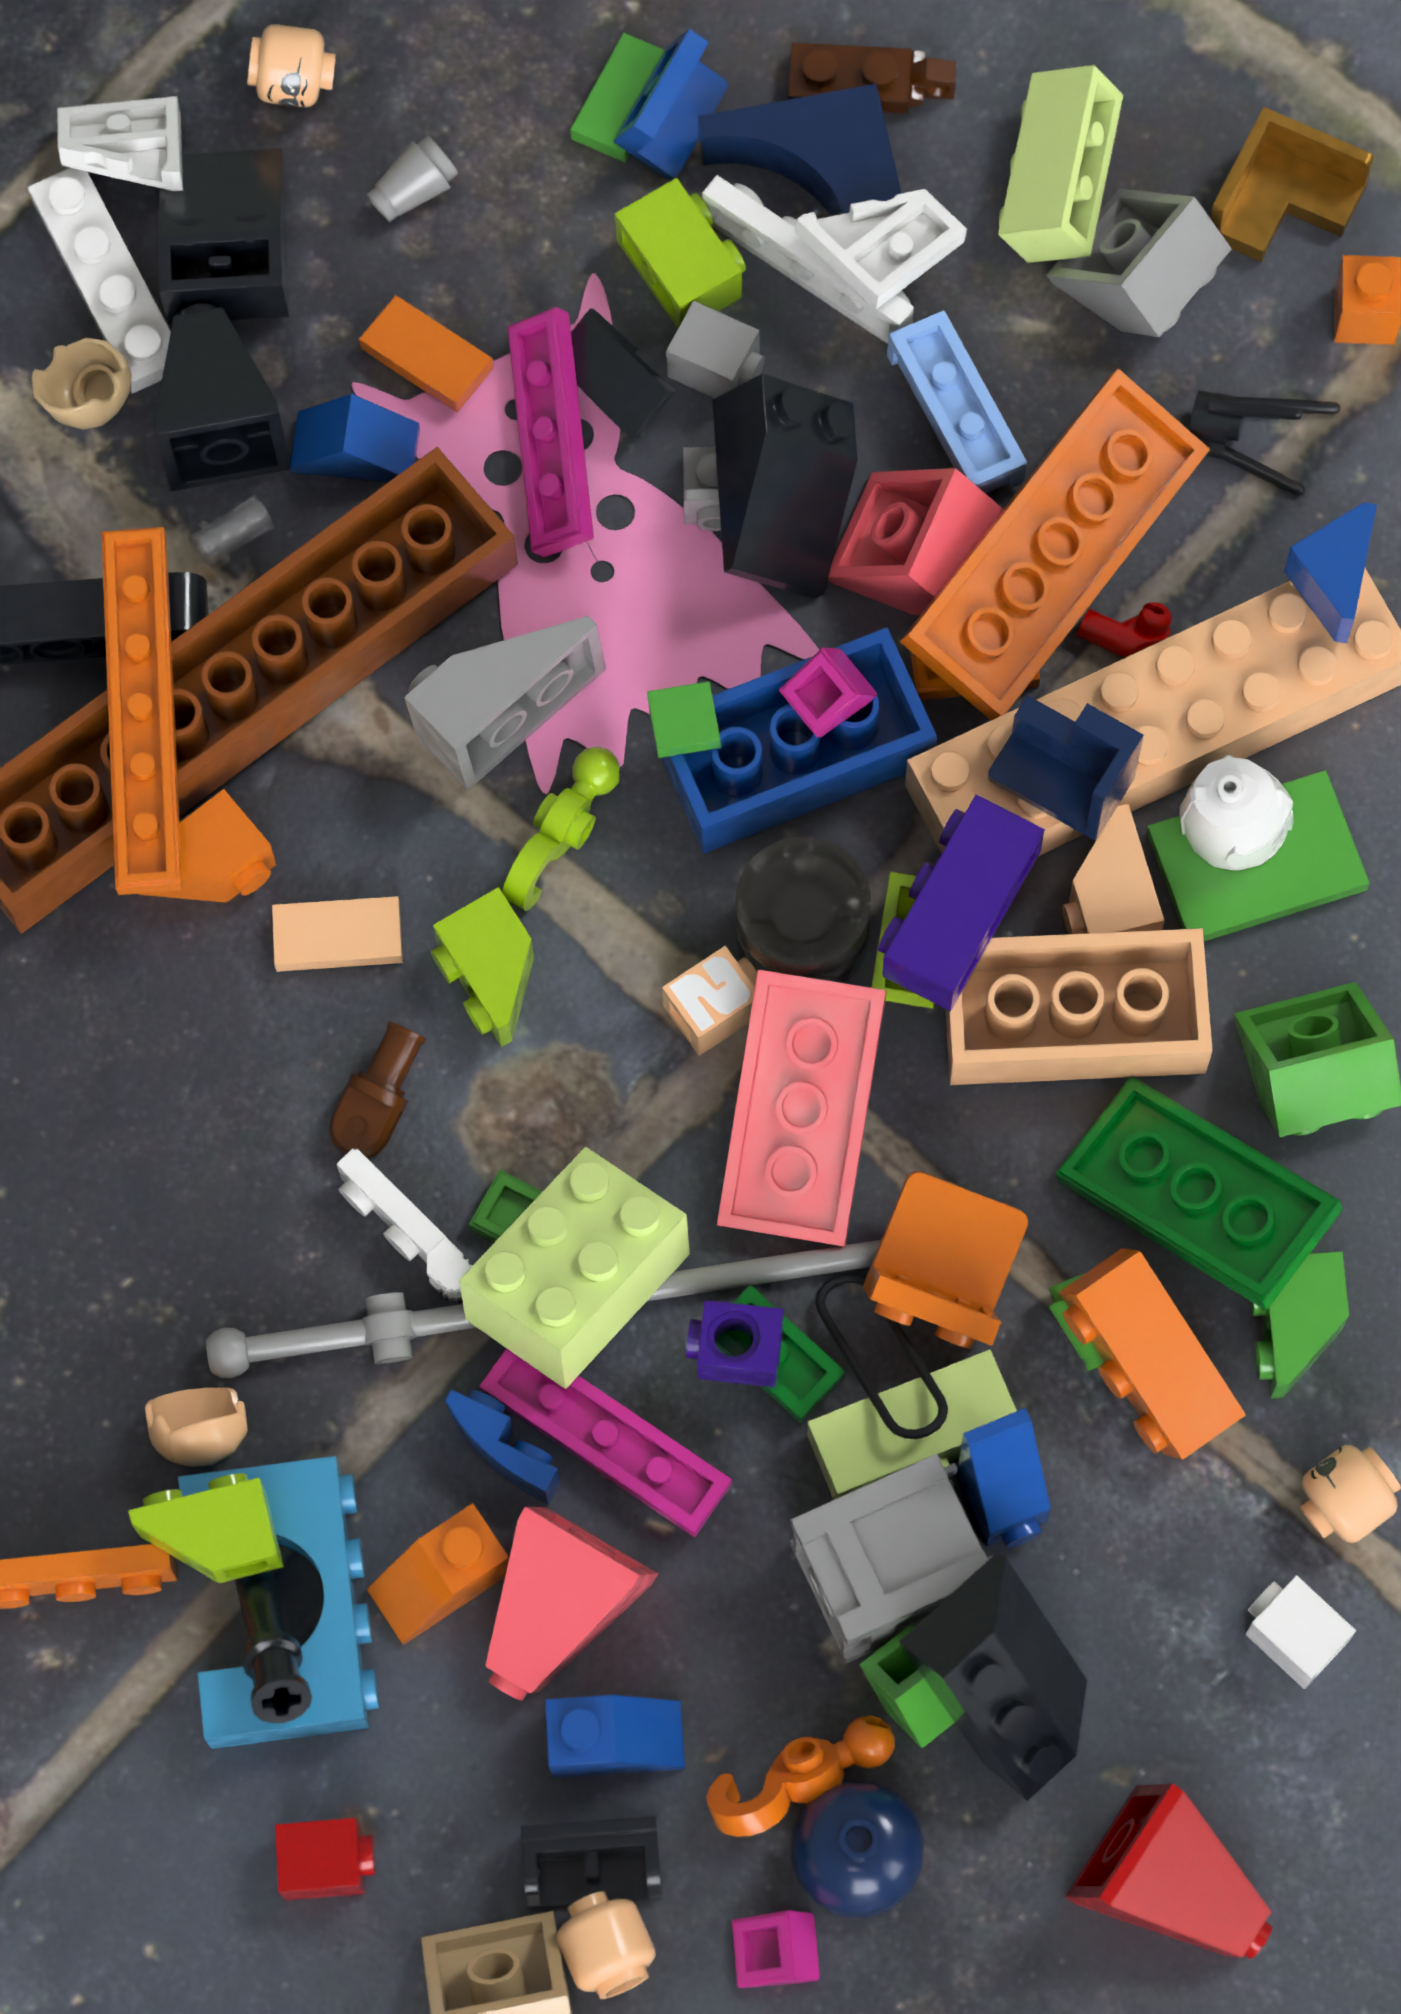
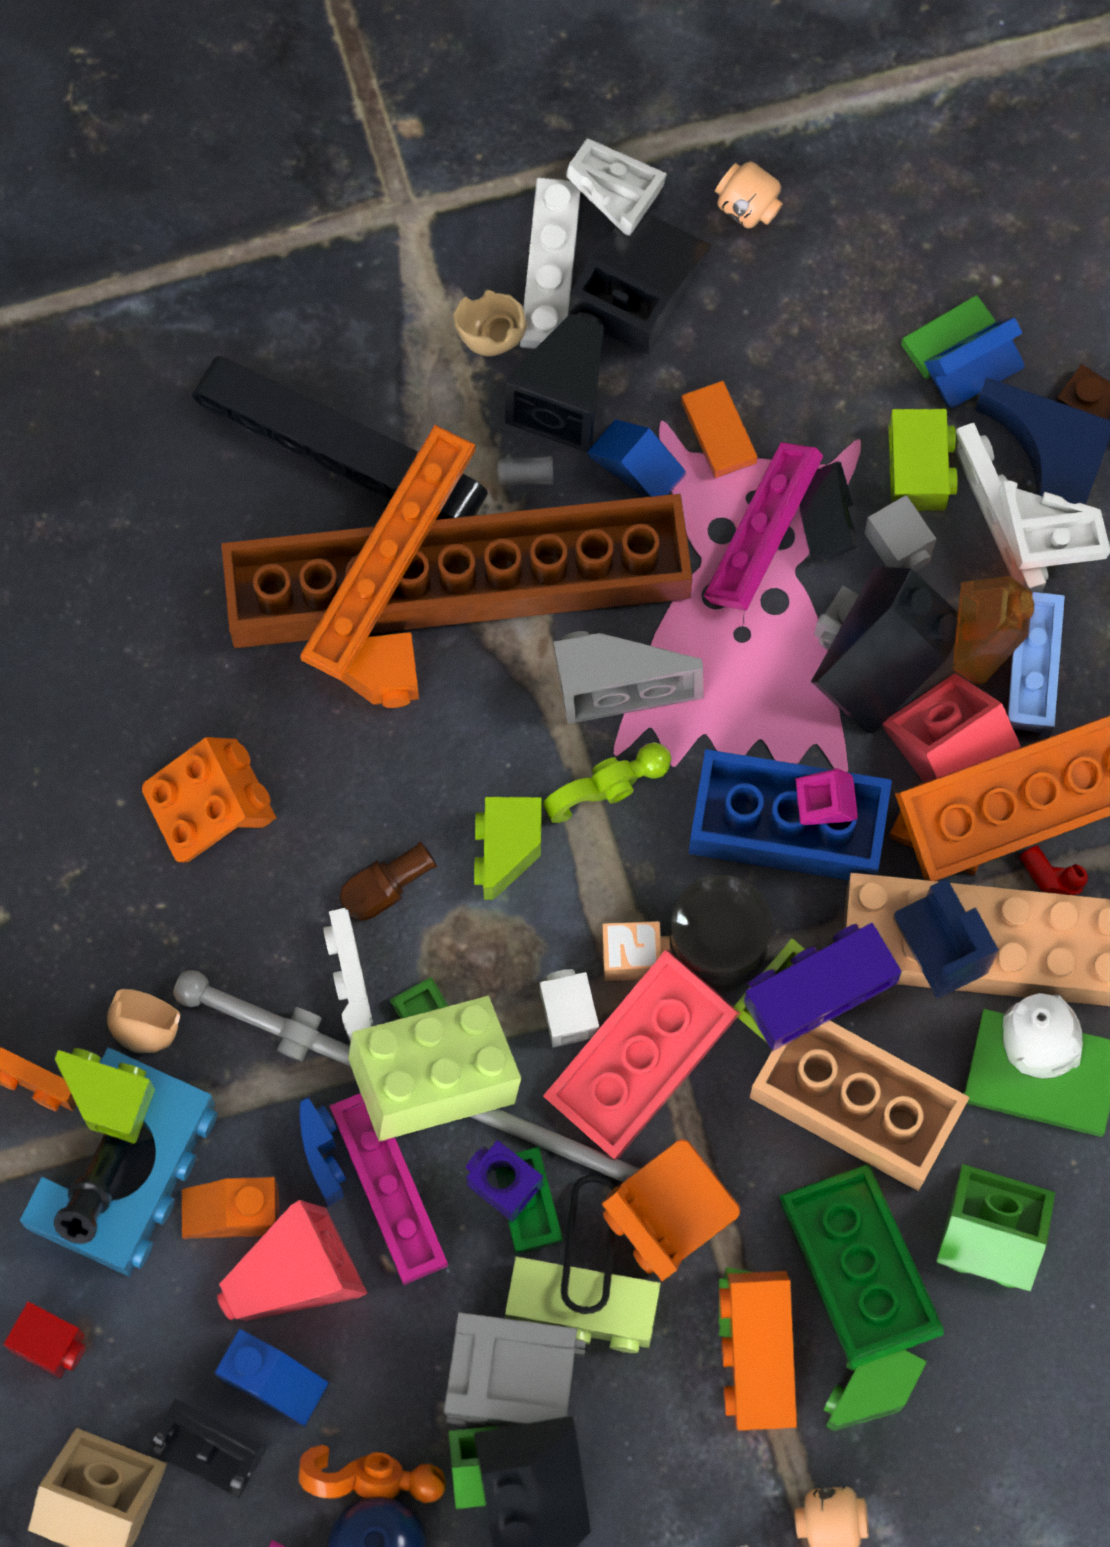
camera: 30 degrees right, 0 degrees up
light nougat tile [272,896,403,972] -> none
light grey cone [366,136,458,223] -> none
light nougat head [556,1891,656,1999] -> none
bright green tile [647,681,721,758] -> none
blue slope [956,1408,1051,1548] -> none
light nougat slope [1062,804,1164,934] -> none
none -> orange bracket [142,737,277,862]
none -> white brick [540,969,599,1048]
none -> clear orange slope [953,576,1034,685]

